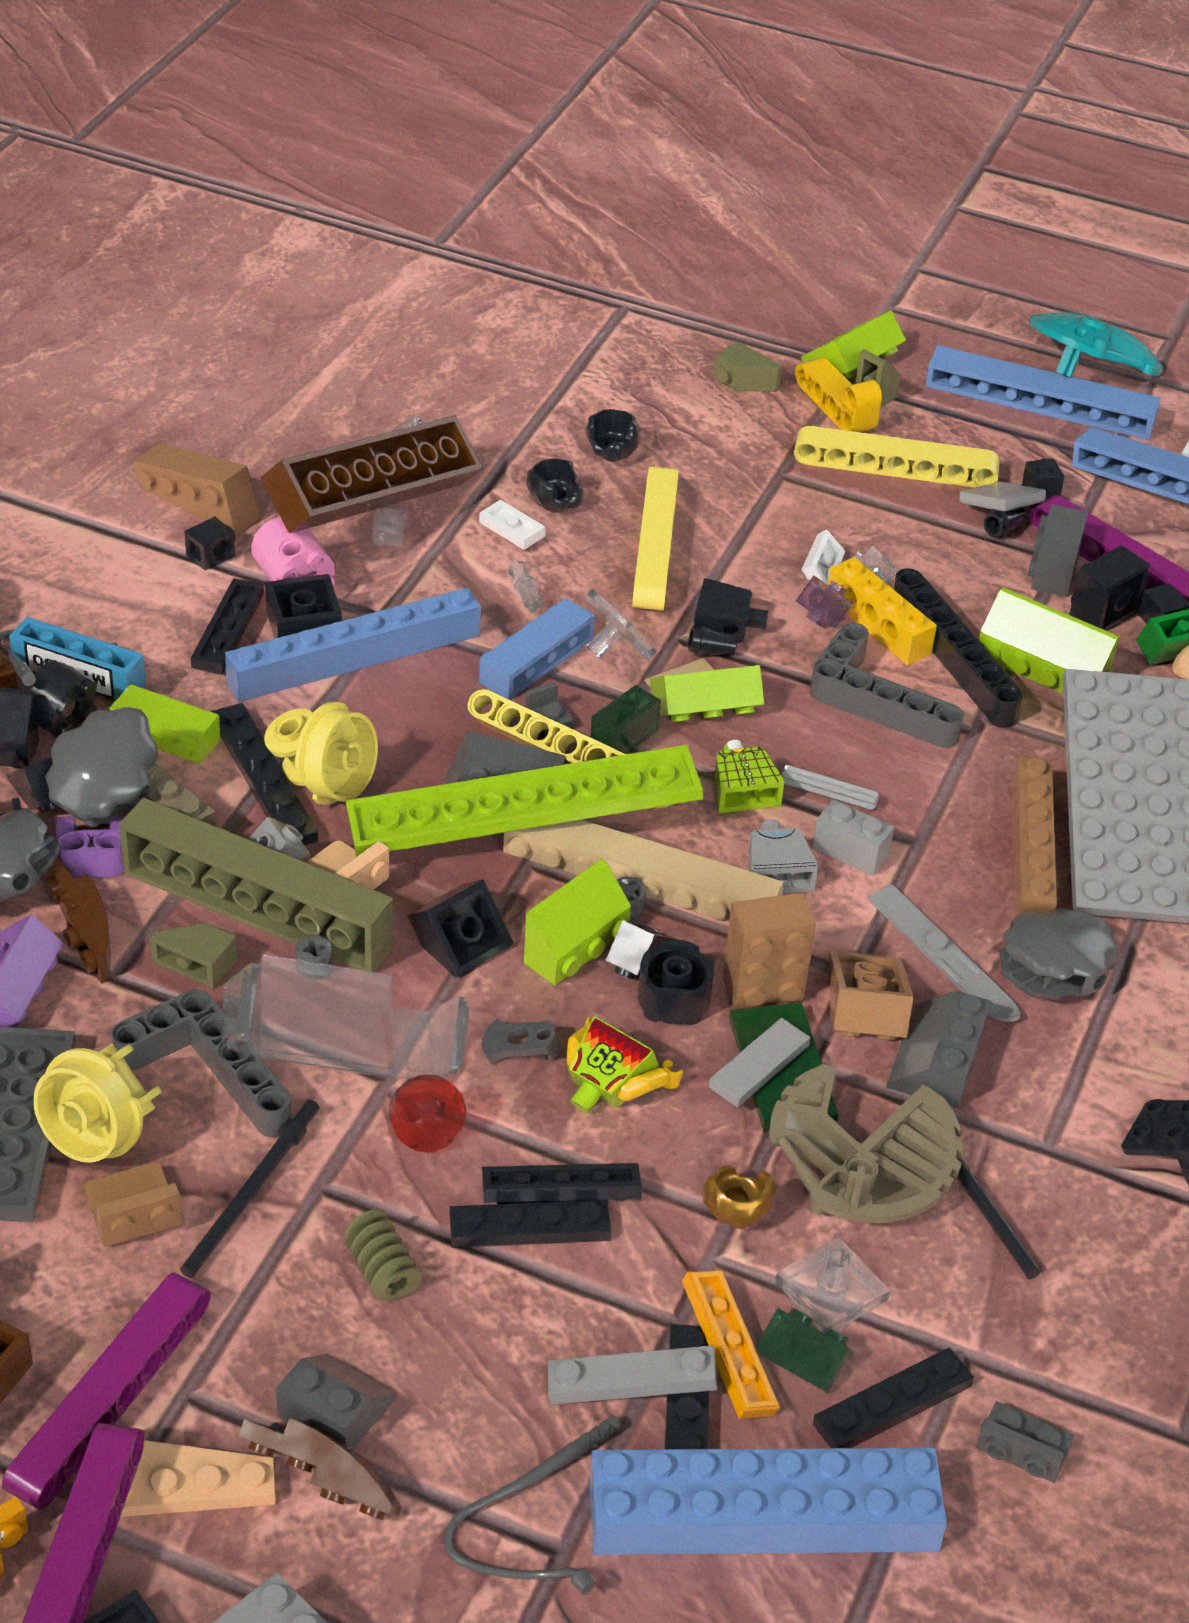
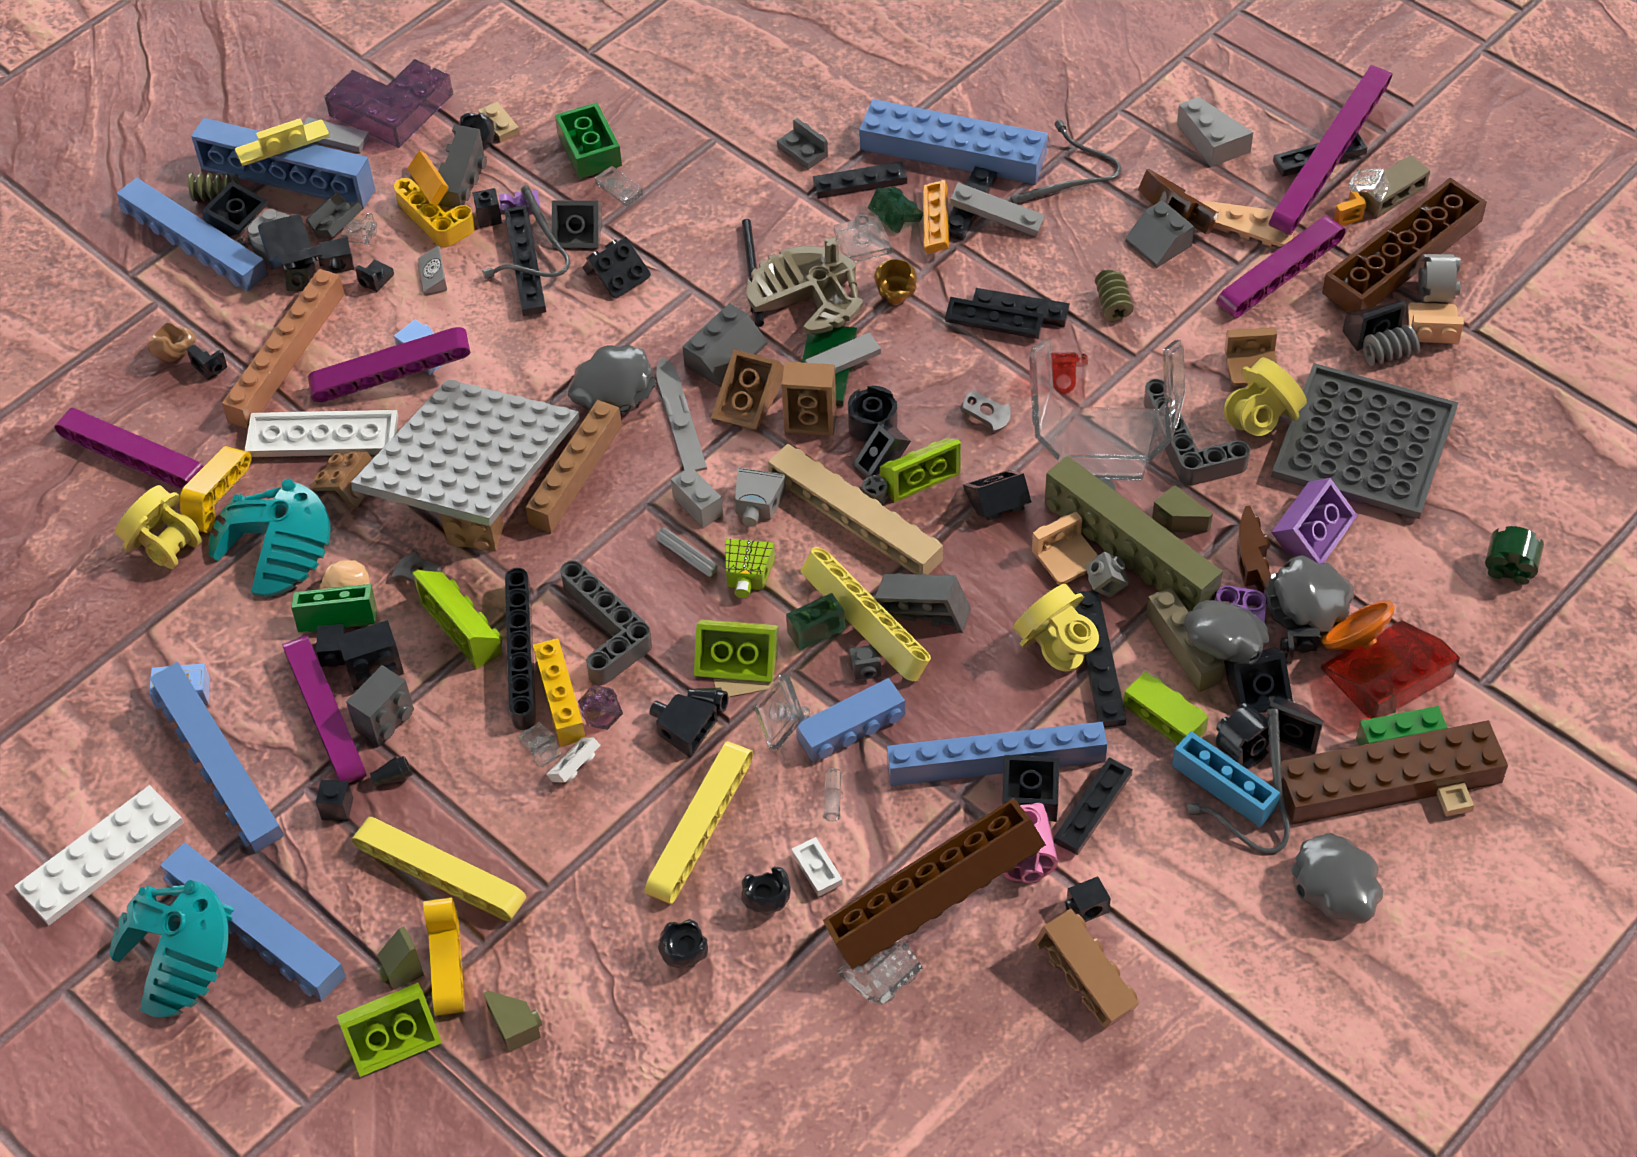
camera: 155 degrees left, 10 degrees up
black bar [180,1100,320,1278] -> none
lime plate [346,745,703,857] -> none
torso [567,1016,684,1114] -> none
light grey tile [959,482,1046,511] -> none

